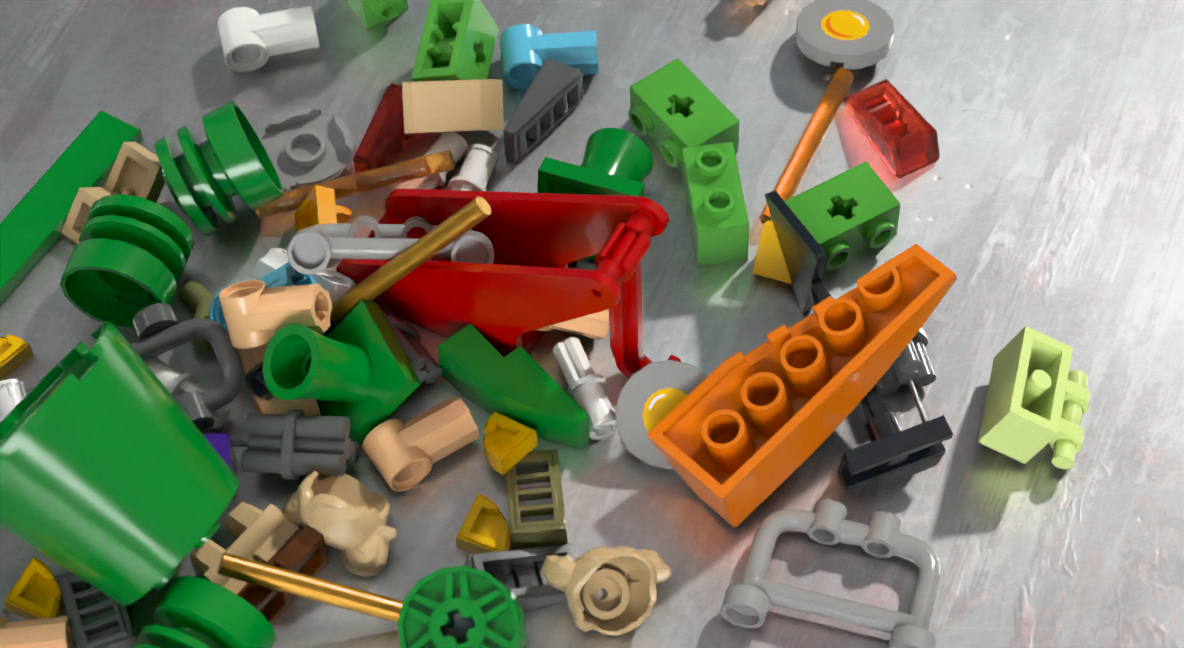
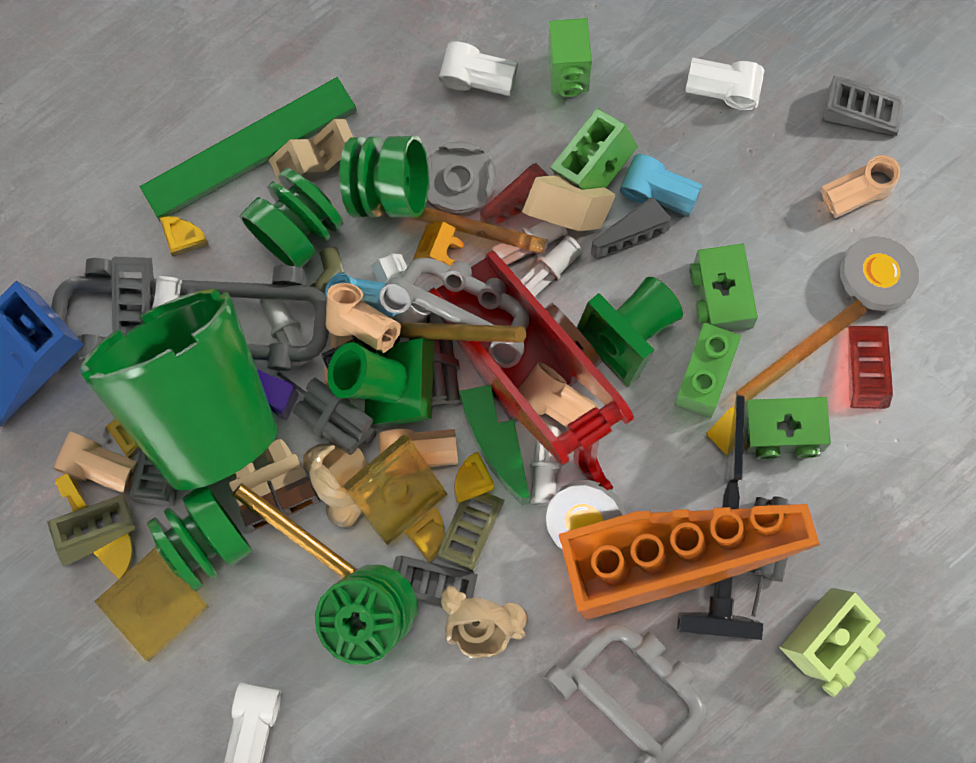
camera: 30 degrees right, 20 degrees up
none -> clear yellow tile [342,434,448,546]

